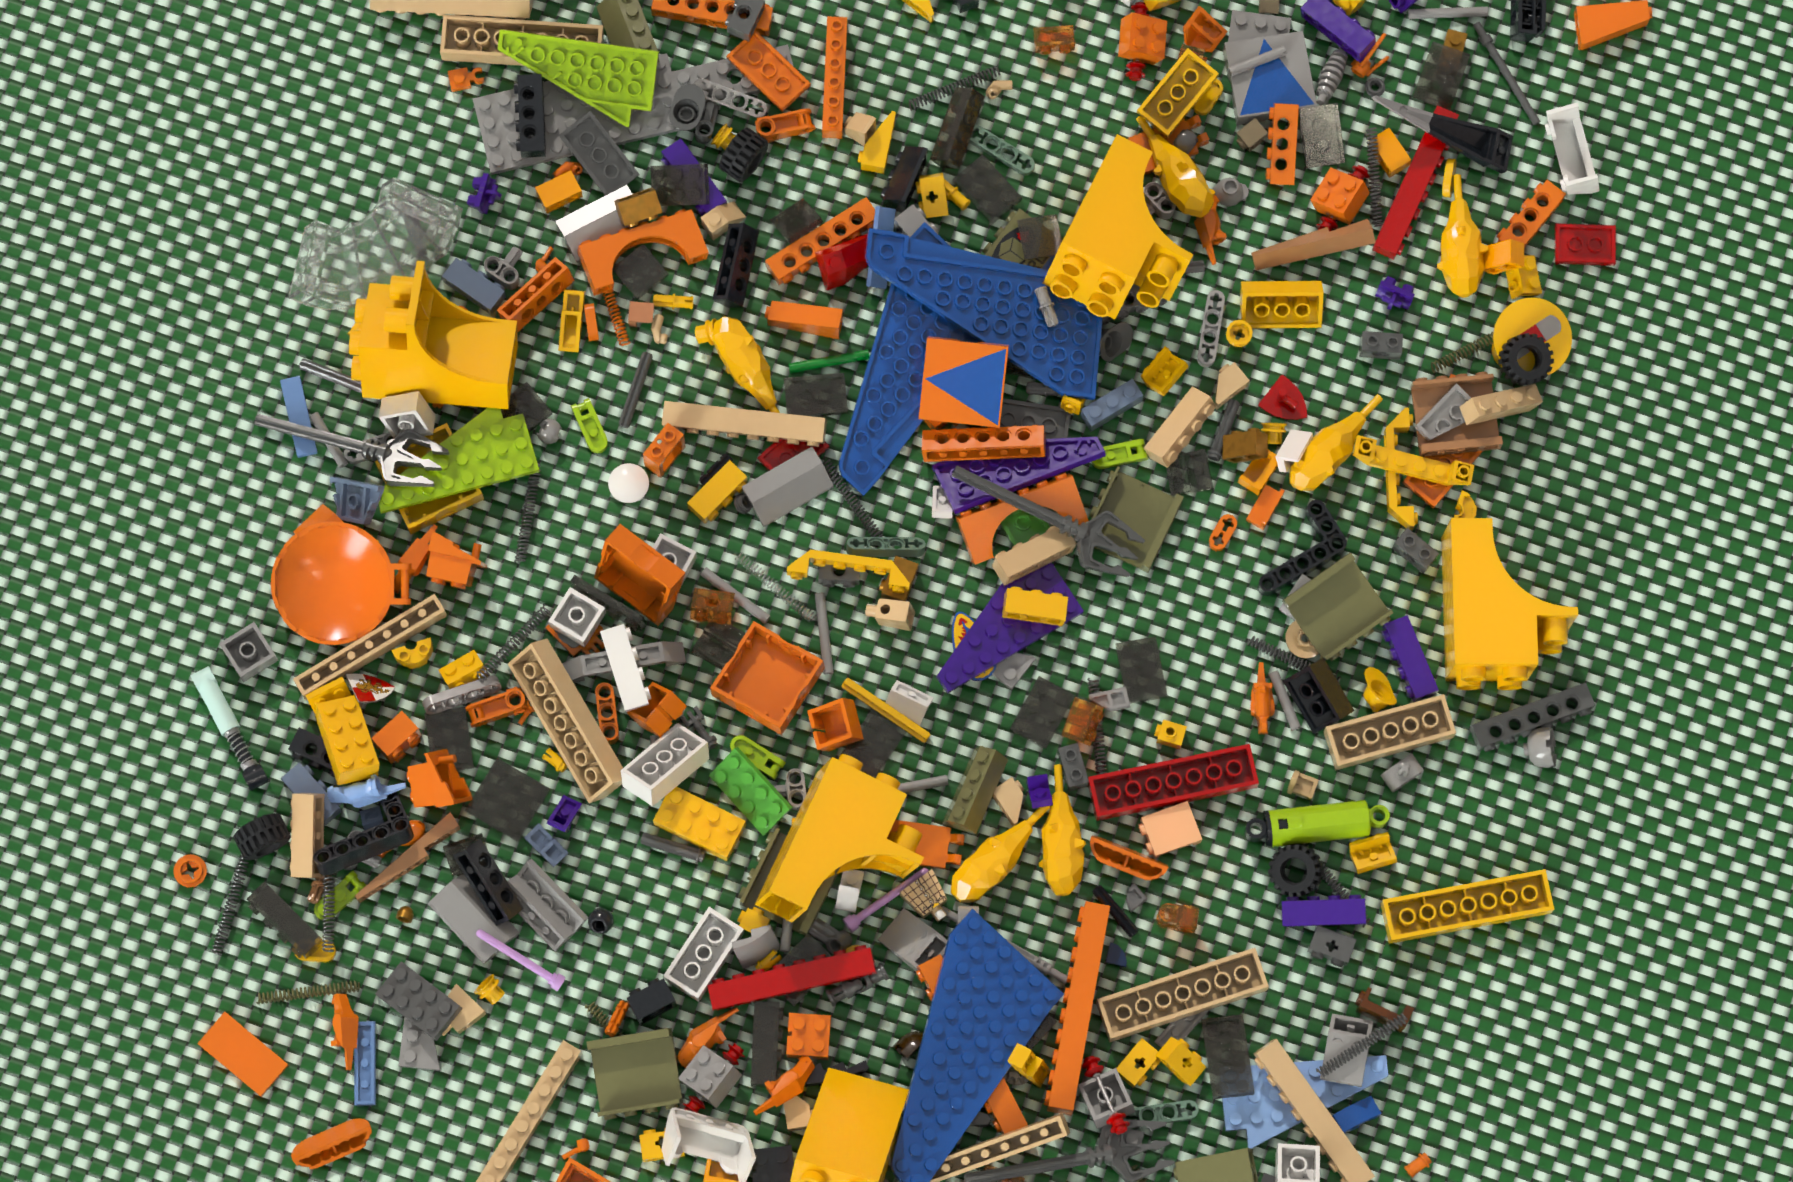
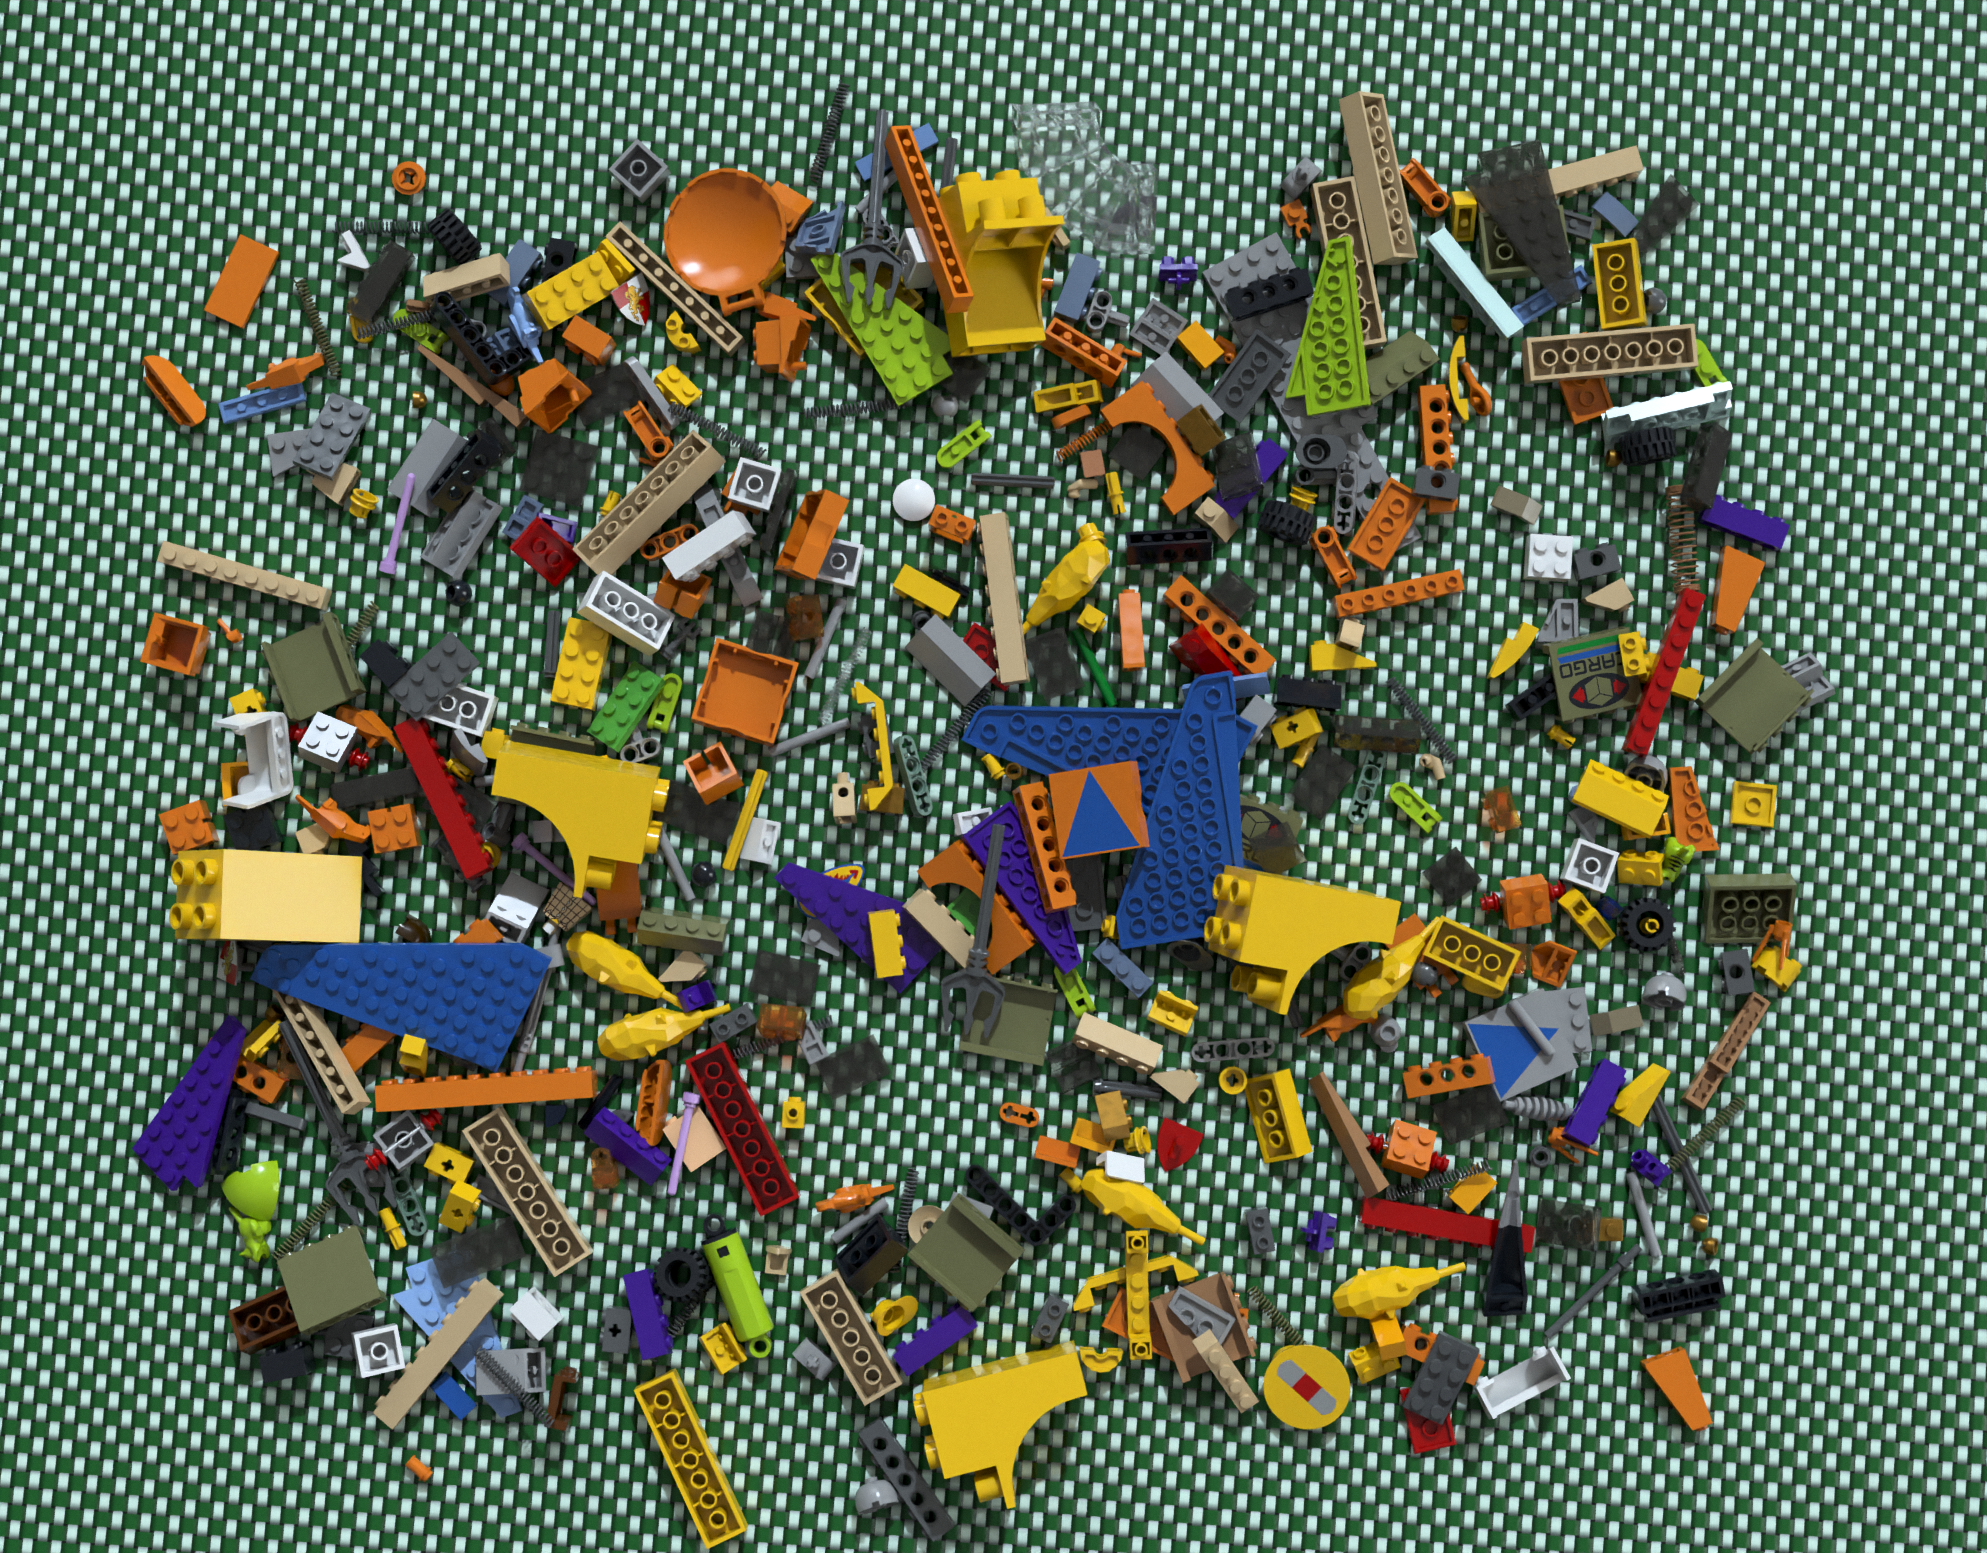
camera: 75 degrees right, 10 degrees up
piece [190,666,269,791] -> none
orange axle [605,1000,629,1037] -> none
light grey axle [1034,286,1058,327] -> none
dark tan brick [1236,118,1268,152] -> none
yellow tile [1442,158,1456,198] -> none
black tyre [1498,333,1554,386] -> none
none -> white slope [337,230,373,274]
none -> yellow axle [378,1207,407,1250]
none -> dark grey plate [388,632,481,722]
none -> red tile [509,516,581,587]
none -> white brick [509,1287,564,1341]
none -> dark purple brick [584,1107,672,1186]
none -> lavender piece [667,1092,701,1196]
none -> black piece [691,861,717,888]
none -> light grey wing [785,236,820,280]
none -> dark grey piece [808,80,850,183]
none -> orange brick [884,125,974,313]
none -> yellow pin [981,753,1005,781]
none -> pearl gold hinge [1005,763,1023,780]
none -> yellow pin [1059,1167,1082,1194]
none -> yellow brick [1076,604,1107,635]
none -> light grey slope [1129,298,1189,355]
none -> light grey beam [1279,157,1322,200]
none -> lime plate [1389,782,1443,834]
none -> dark grey plate [1402,1330,1480,1425]
none -> clear smoke tile [1422,847,1482,906]

